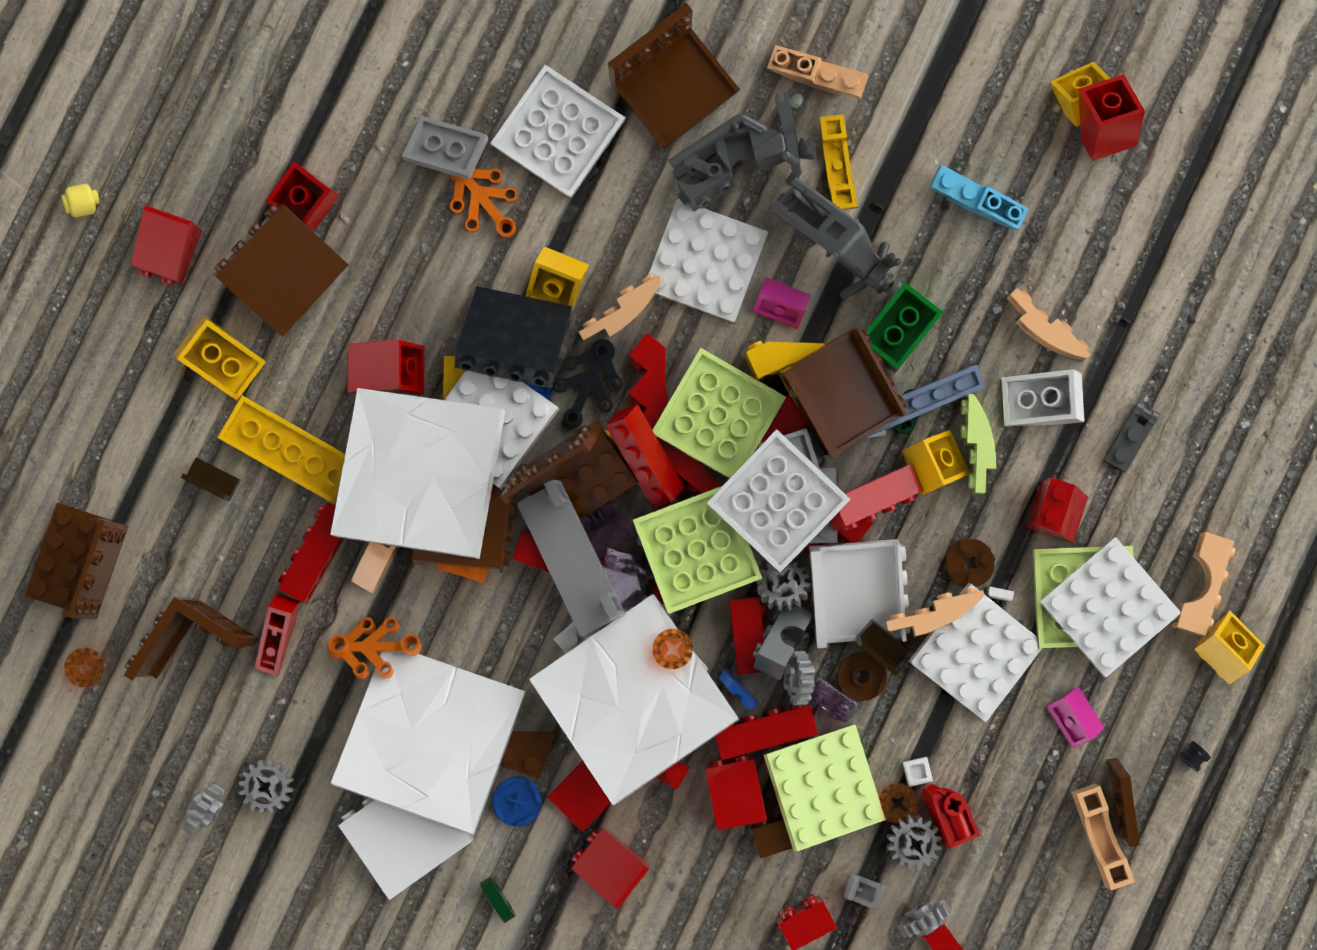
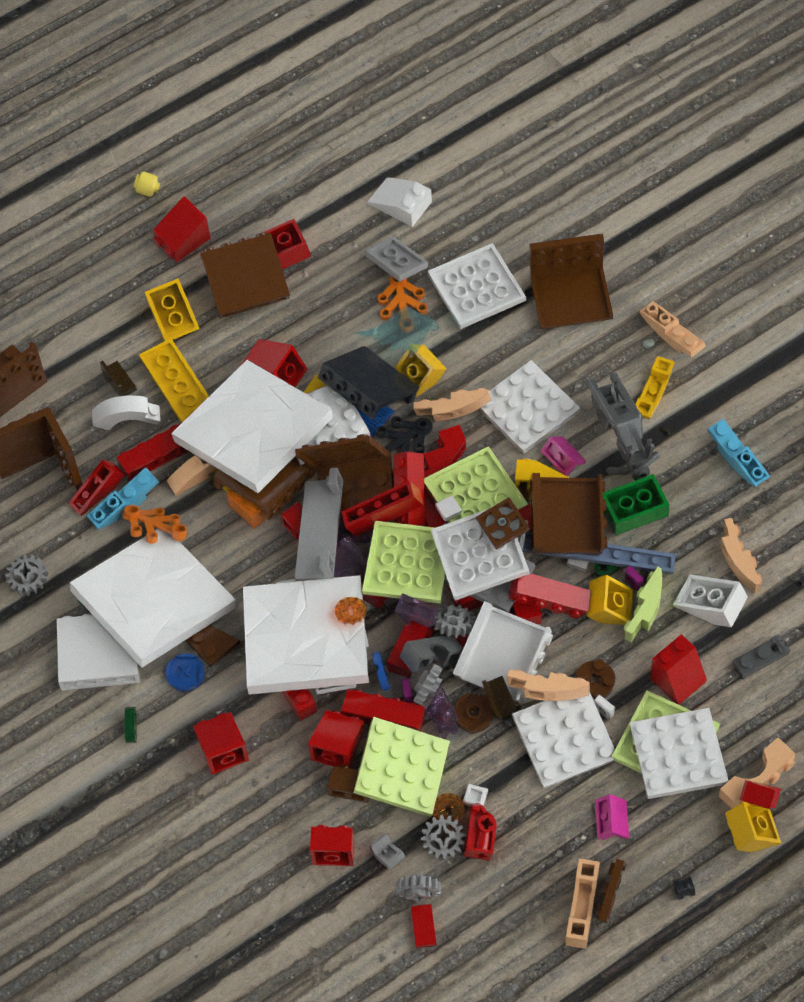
camera: 30 degrees right, 25 degrees down
red tile [547,760,611,832] -> none
dark grey piece [669,92,817,212] -> none
none -> medium azure slope [87,467,159,530]
none -> white arch [92,396,161,430]
none -> red brick [341,480,424,536]
none -> clear light blue piece [356,306,440,358]
none -> white slope [367,177,432,227]
none -> clear purple slope [395,593,438,628]
none -> magenta tile [402,678,413,703]
none -> white tile [435,496,462,522]
none -> reddish brown piece [475,497,530,550]
none -> magenta tile [625,565,643,592]
none -> red slope [739,780,781,809]

